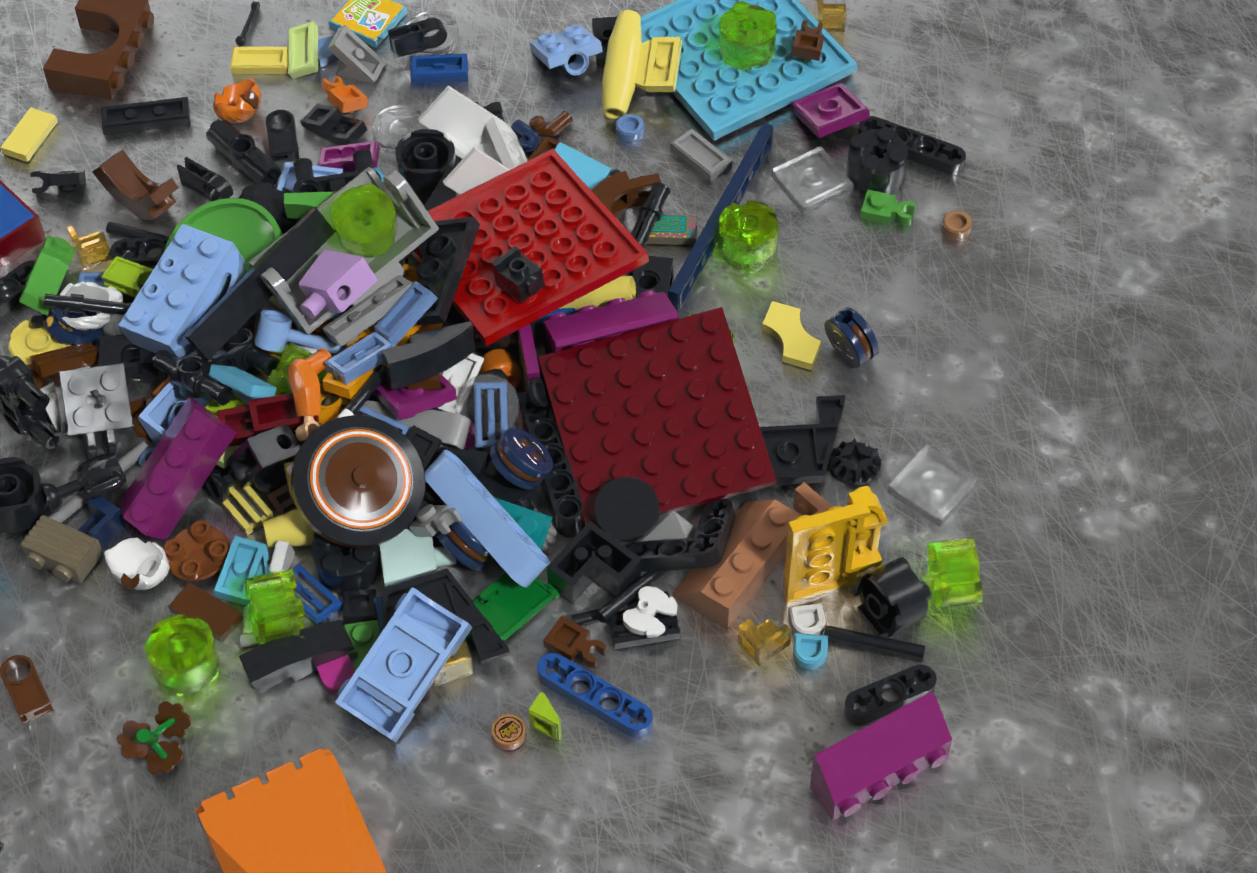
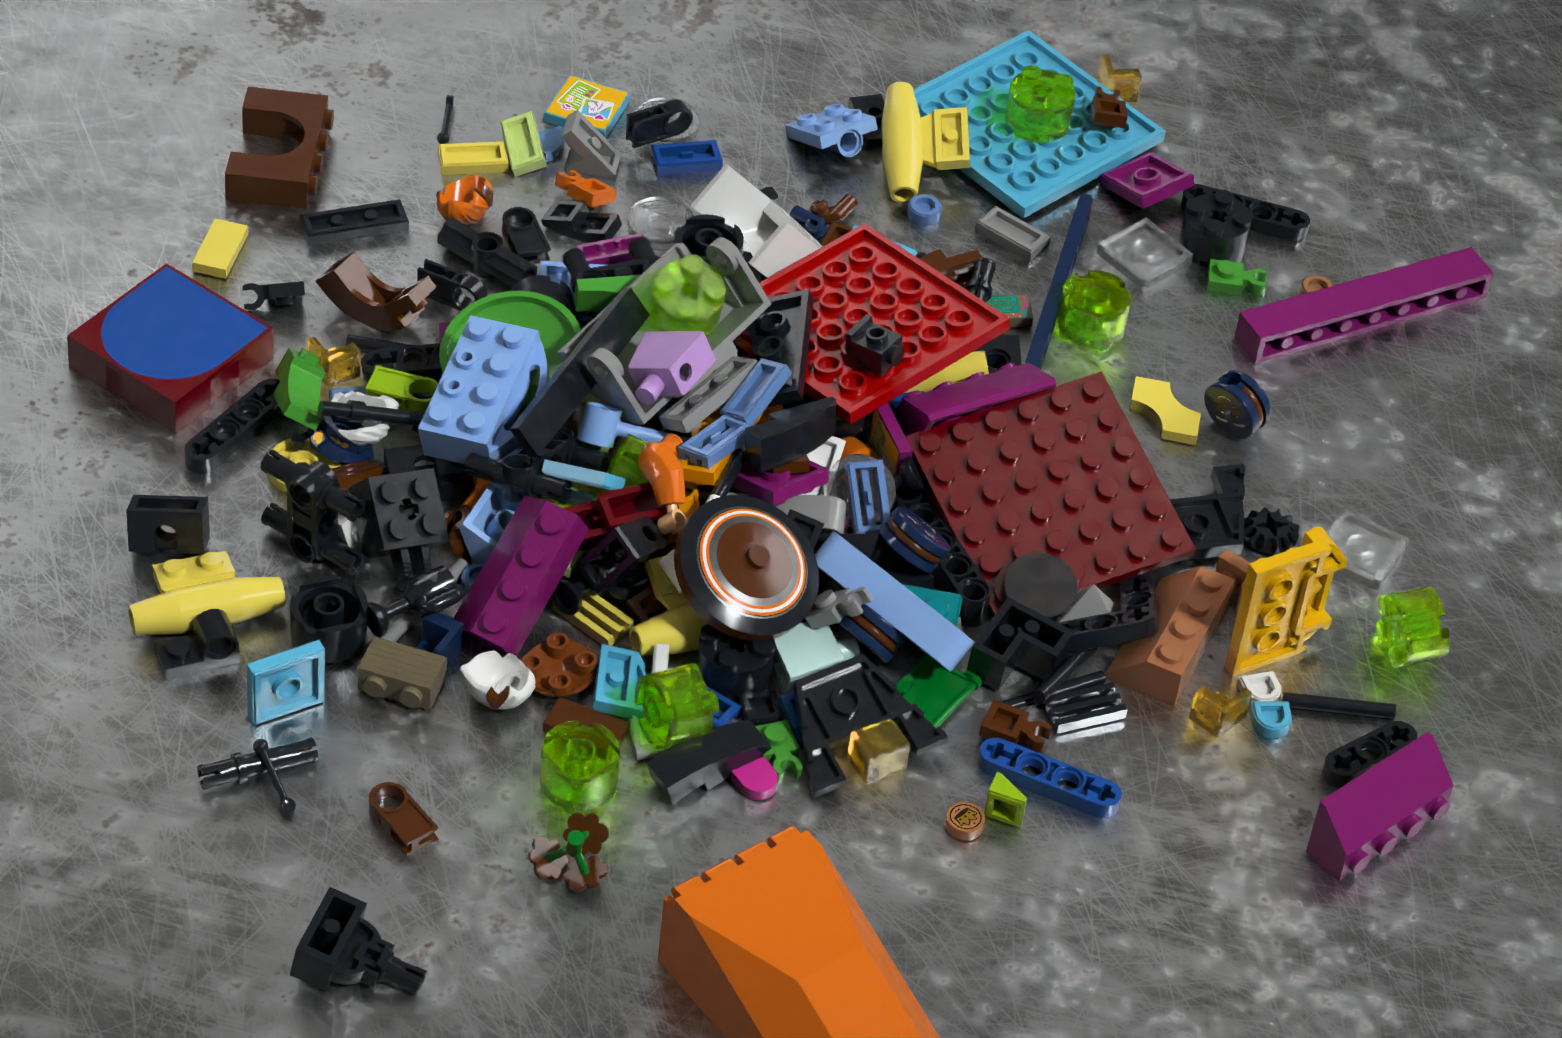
camera: 15 degrees left, 10 degrees down
light blue piece [335,587,472,743] -> none
white piece [623,586,678,638] -> none
black brick [853,557,932,637] -> none
none -> magenta brick [1234,247,1493,364]

